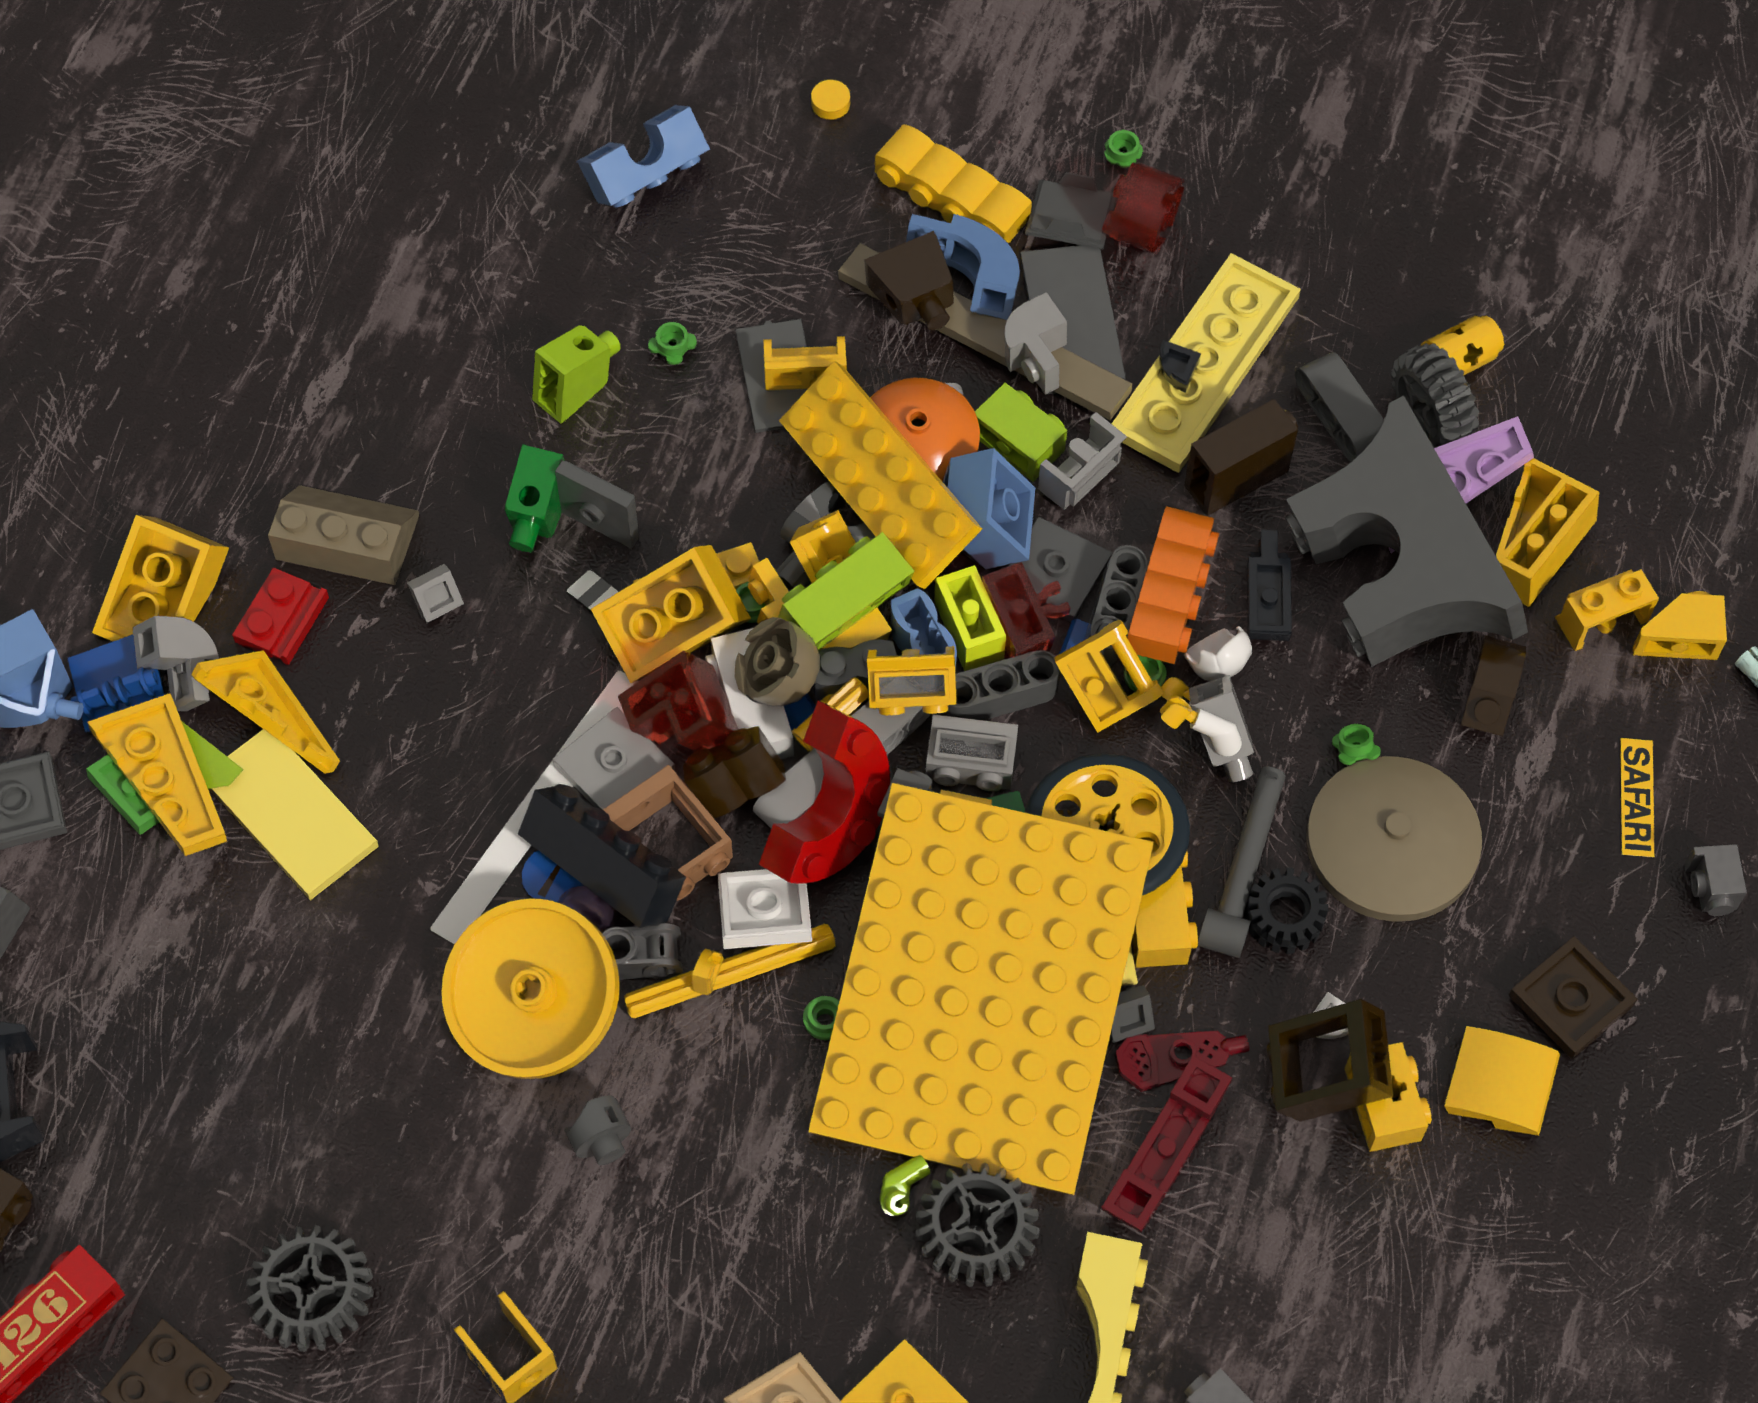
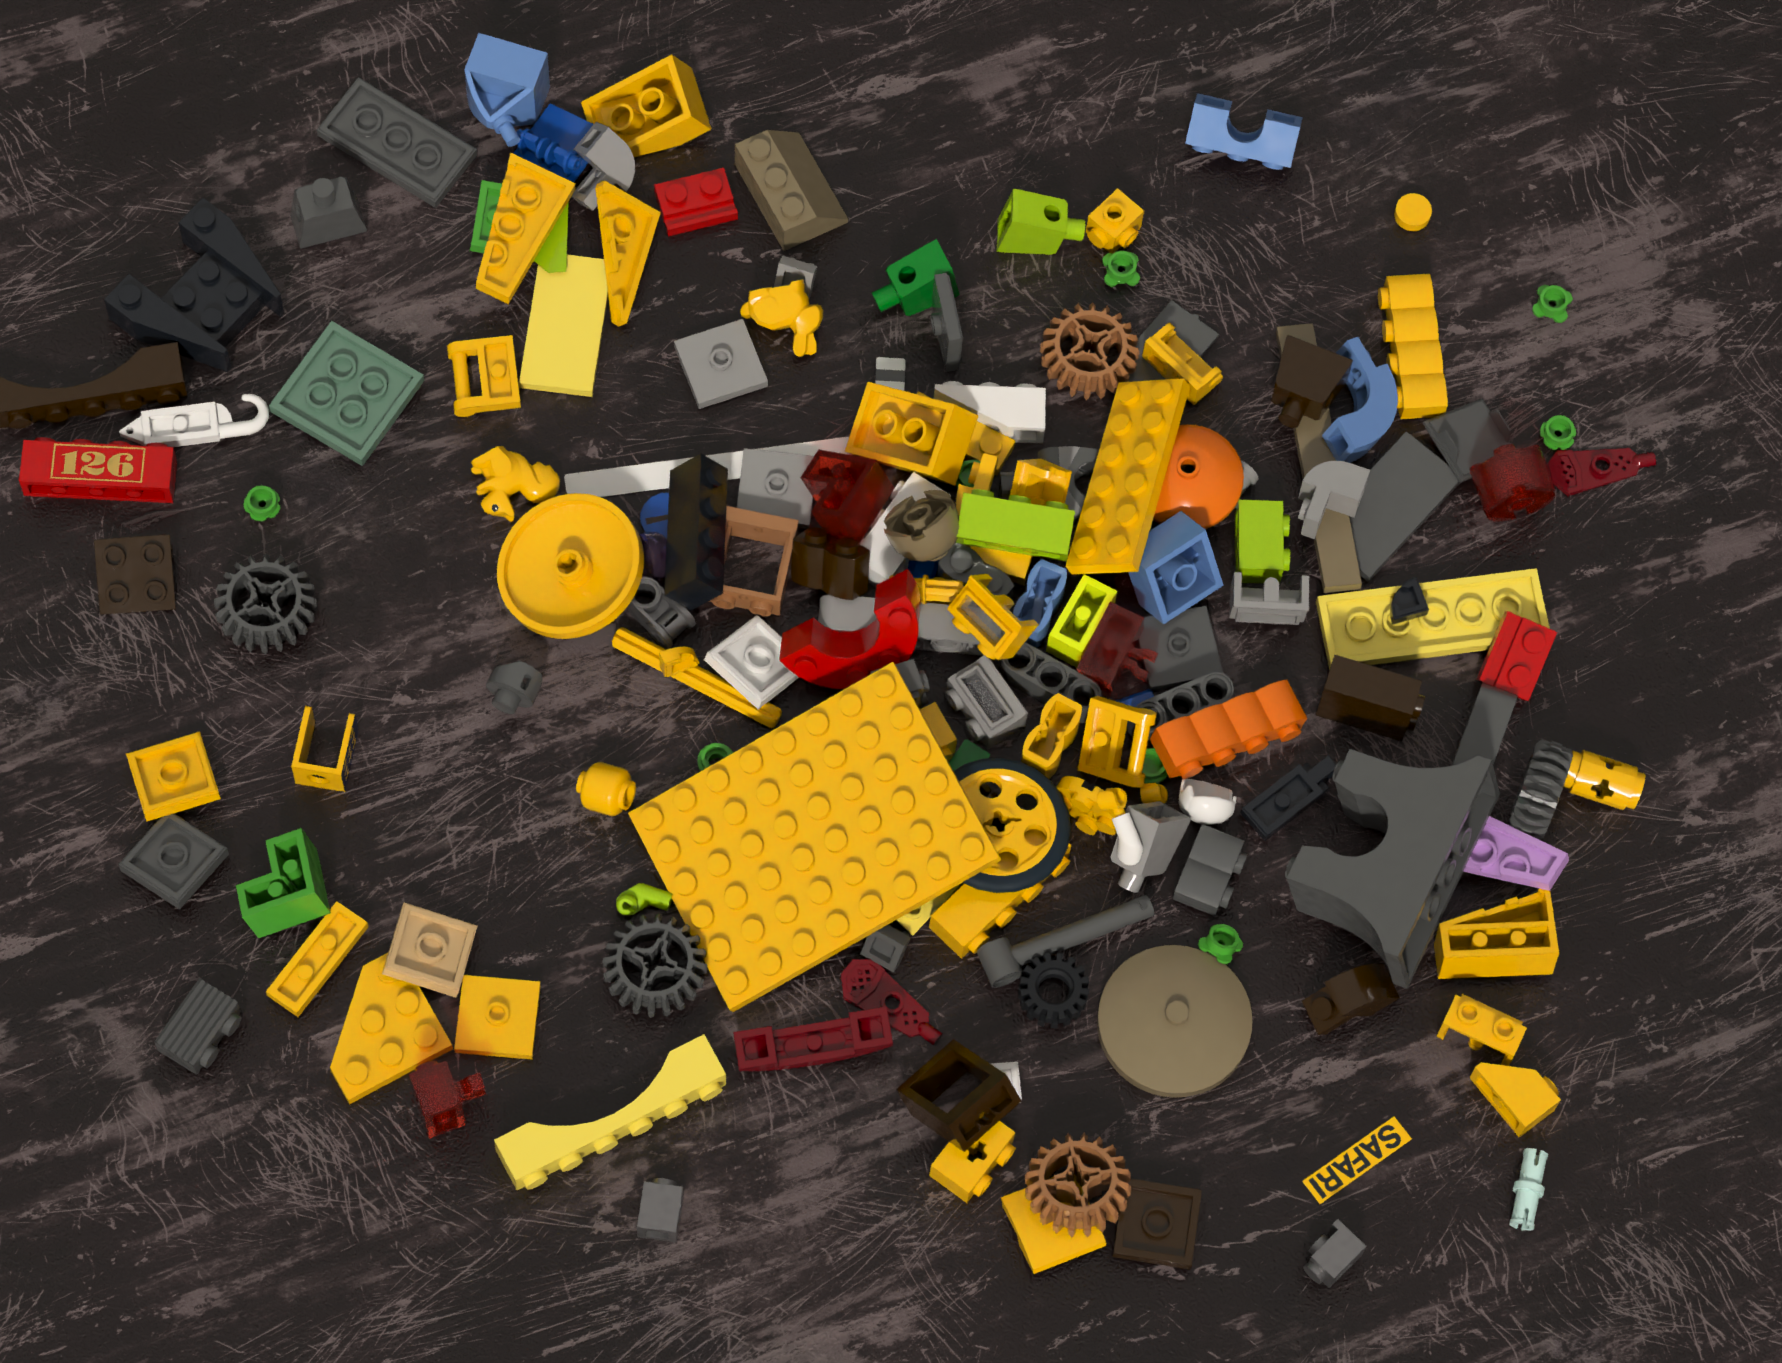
camera: 45 degrees right, 5 degrees up
none -> white plate [119,394,269,447]
none -> bright green plate [243,485,280,522]
none -> sand green plate [269,321,425,466]
none -> yellow plate [447,335,521,417]
none -> yellow animal [471,446,560,522]
none -> yellow head [576,762,636,816]
none -> light grey plate [674,319,768,409]
none -> yellow animal [740,279,823,357]
none -> white slope [933,381,1046,443]
none -> yellow brick [1020,693,1082,779]
none -> medium nougat gear [1025,1132,1131,1238]
none -> medium nougat gear [1040,302,1139,400]
none -> yellow plate [1056,776,1125,836]
none -> yellow brick [1086,188,1144,253]
none -> dark grey brick [1173,824,1248,916]
none -> red plate [1476,611,1557,701]
none -> bright green plate [1532,285,1573,323]
none -> dark red piece [1547,448,1656,496]

